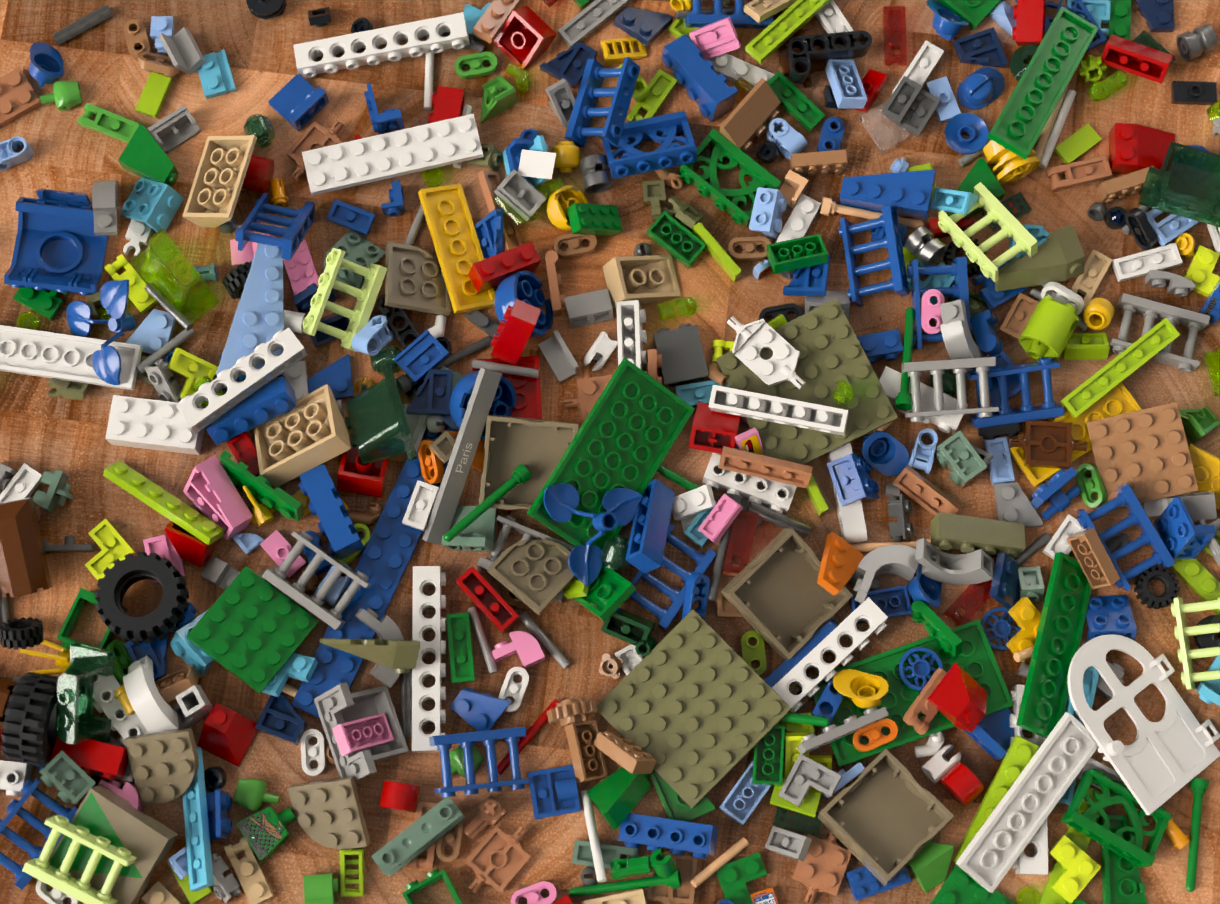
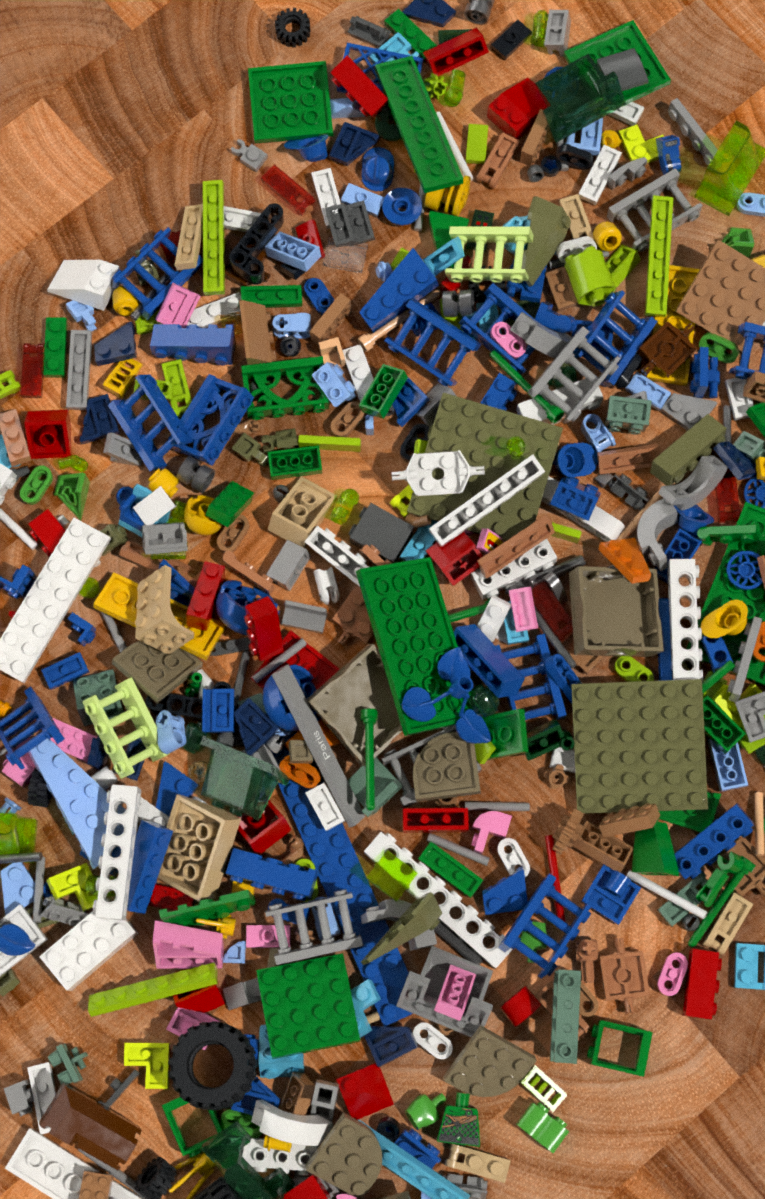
camera: 45 degrees left, 0 degrees up
none -> tan bracket [135,565,194,654]
none -> green arm [184,672,202,697]
none -> clear neon green piece [366,850,418,902]
none -> flat silver beam [542,572,568,607]

